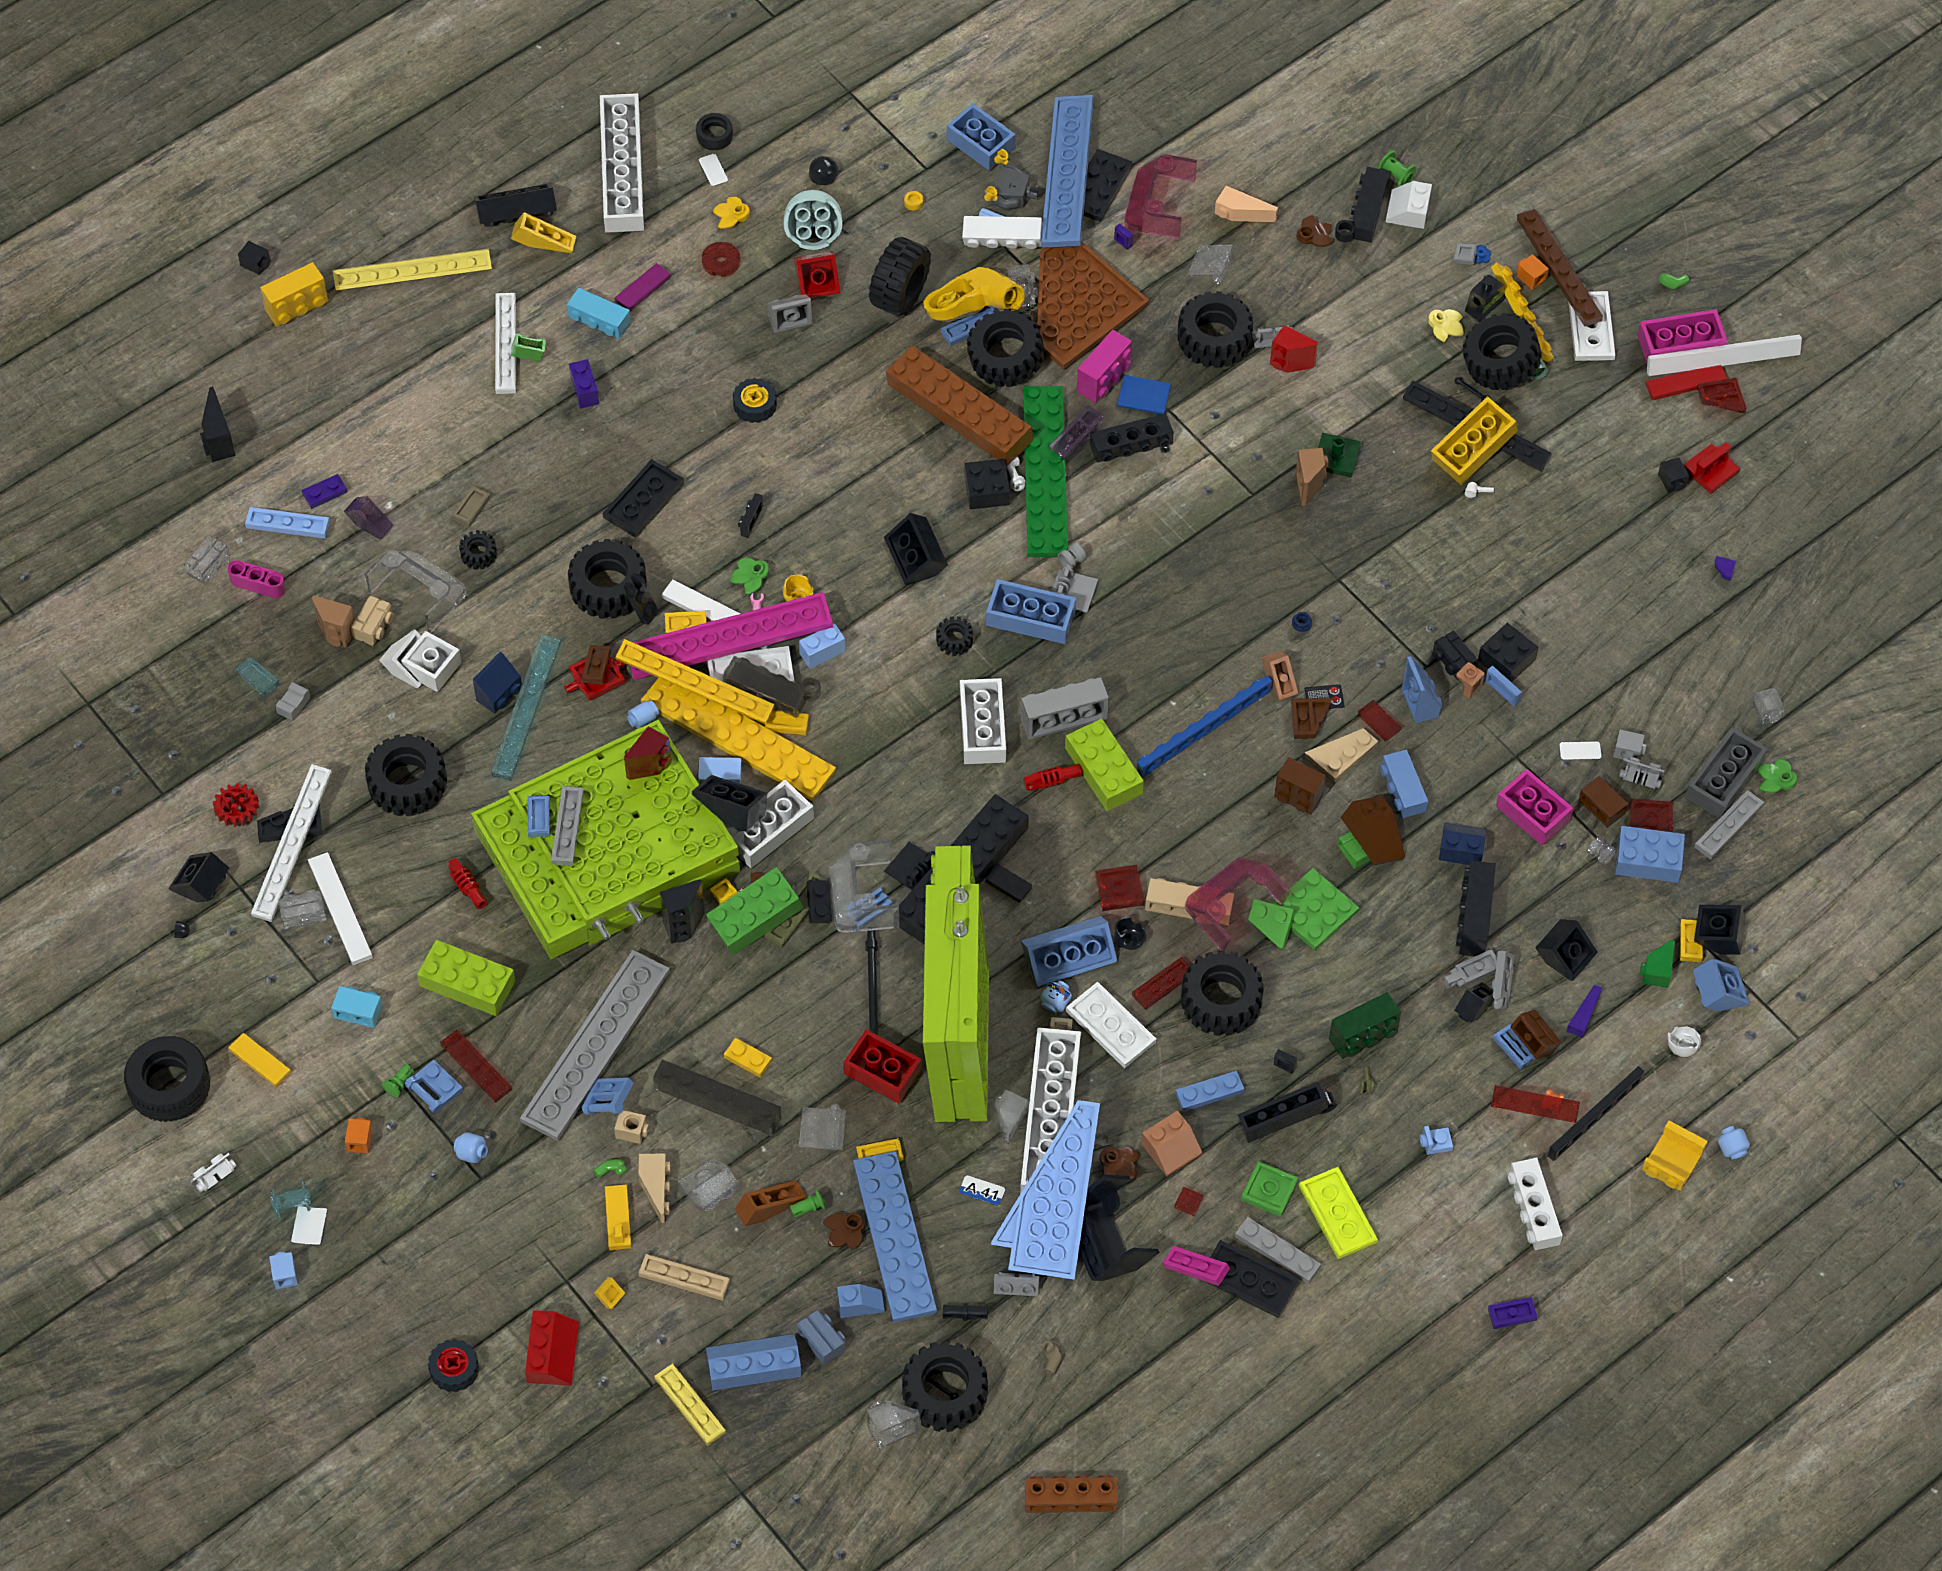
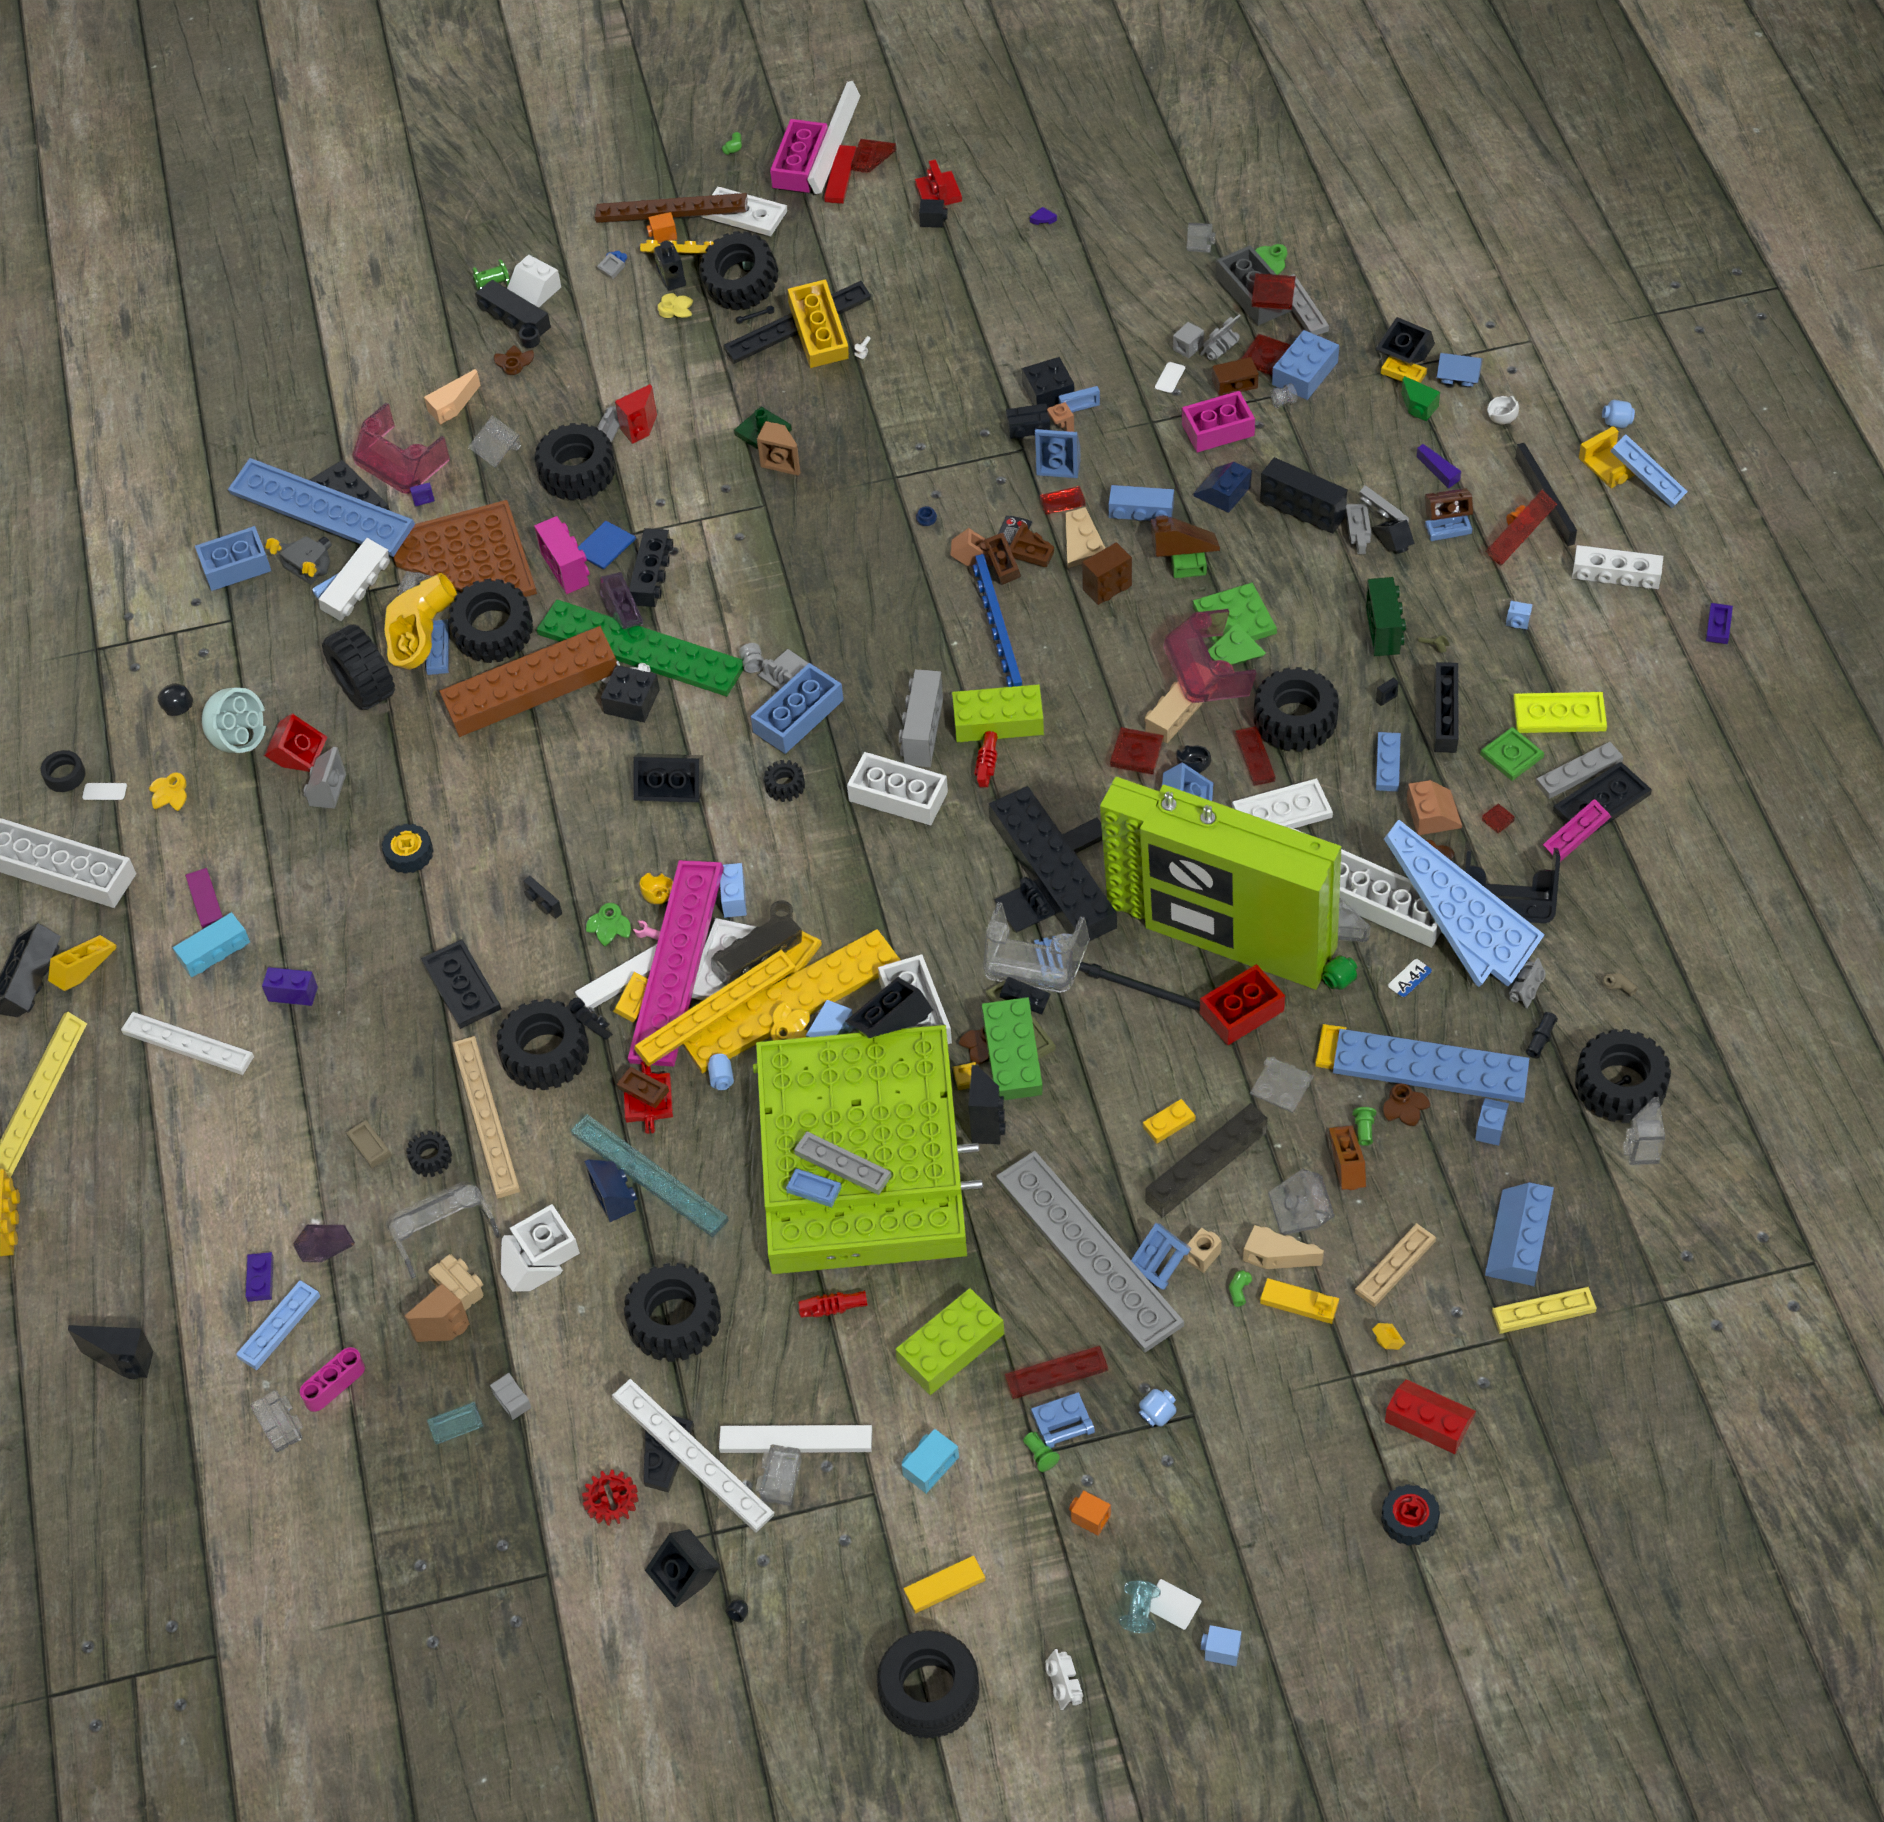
camera: 60 degrees left, 5 degrees down
bright green piece [511,334,546,362] -> none
dark red slope [624,726,672,780] -> none
clear red tile [702,242,740,277] -> none
sand blue brick [797,1310,846,1365] -> none
yellow tile [904,191,923,211] -> none
dark orange brick [1025,1475,1118,1513] -> none
black slope [1535,919,1598,981] -> none
none -> tan tile [452,1036,520,1199]
none -> yellow plate [770,1002,810,1041]
none -> reddish brown brick [984,533,1021,585]
none -> clear red tile [1252,273,1296,310]
none -> green head [1322,955,1358,990]
none -> light blue plate [1610,434,1688,508]

